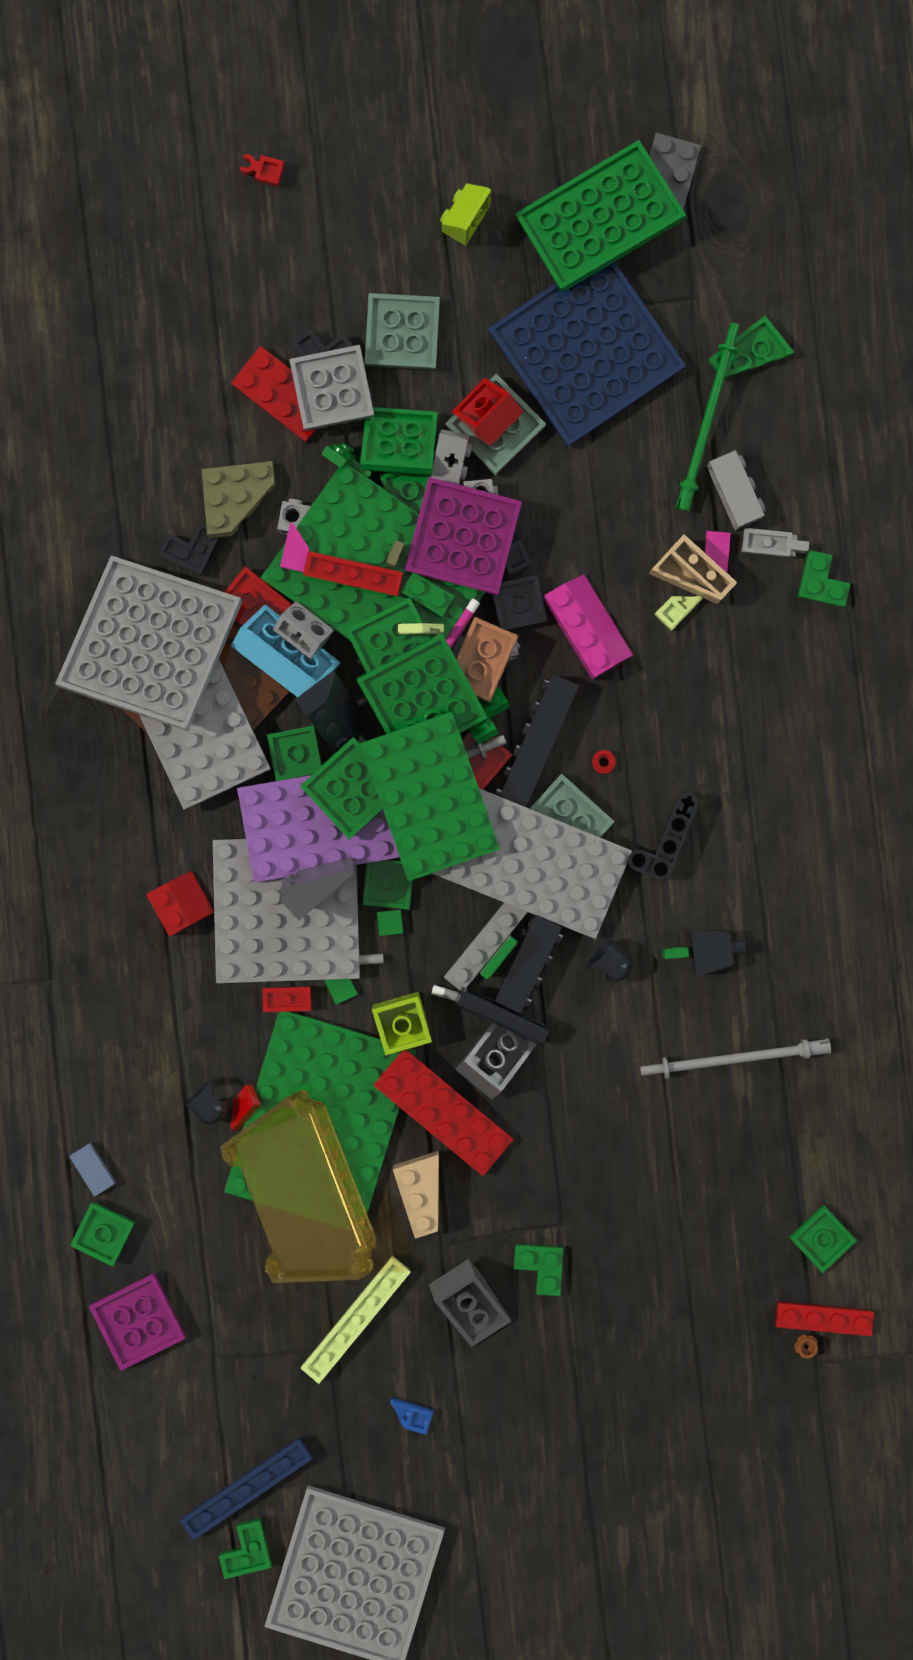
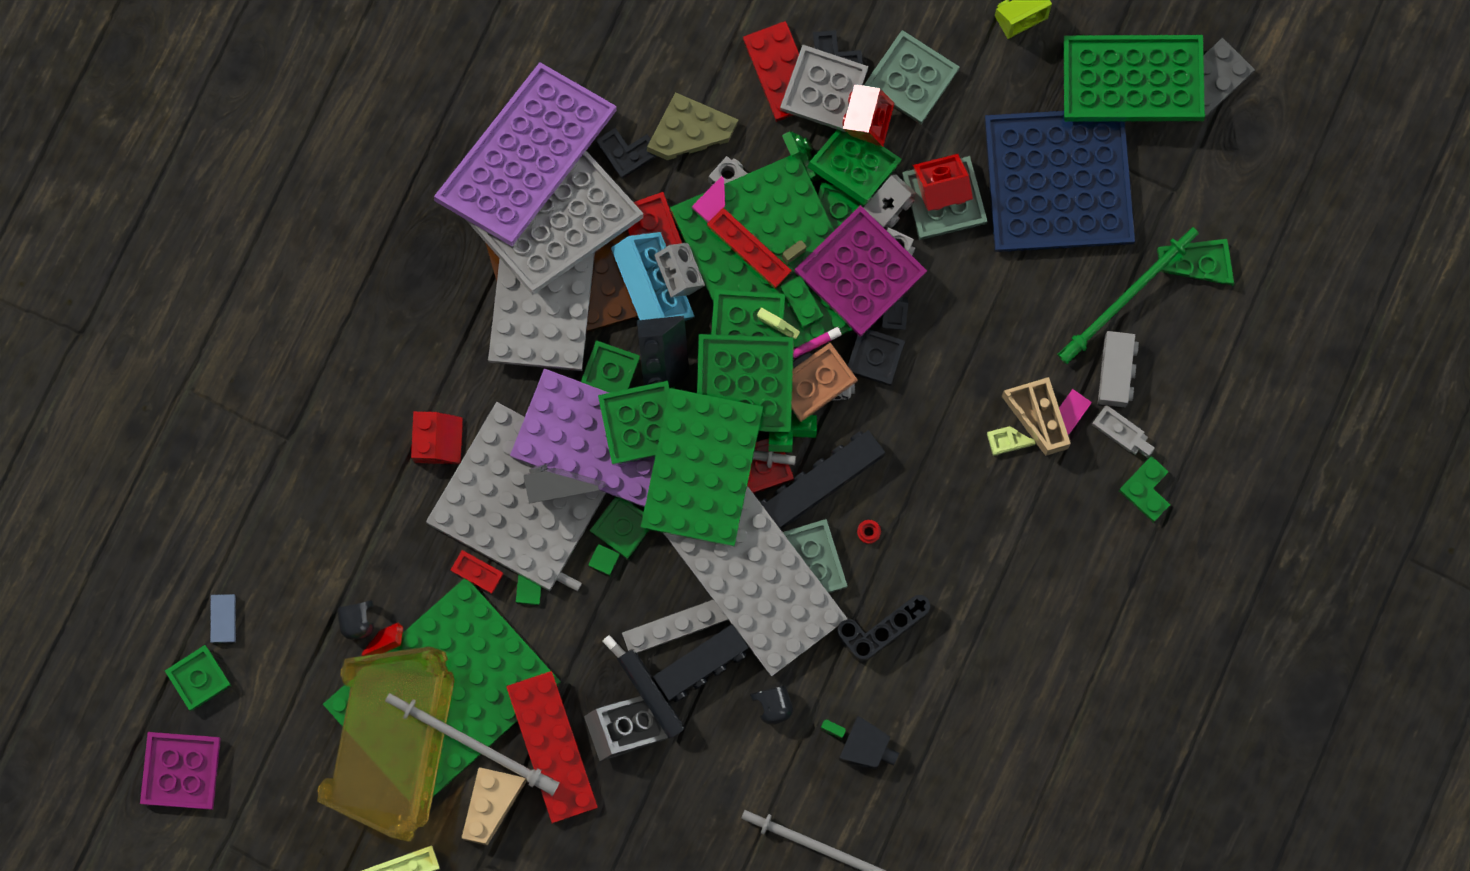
camera: 30 degrees right, 10 degrees down
lime slope [372,992,432,1055] -> none
green tile [480,935,517,979] -> none
dark pink slope [544,575,633,680] -> none
none -> light grey bar [385,693,560,796]
none -> medium lavender plate [434,63,617,246]
none -> slope [842,84,895,147]

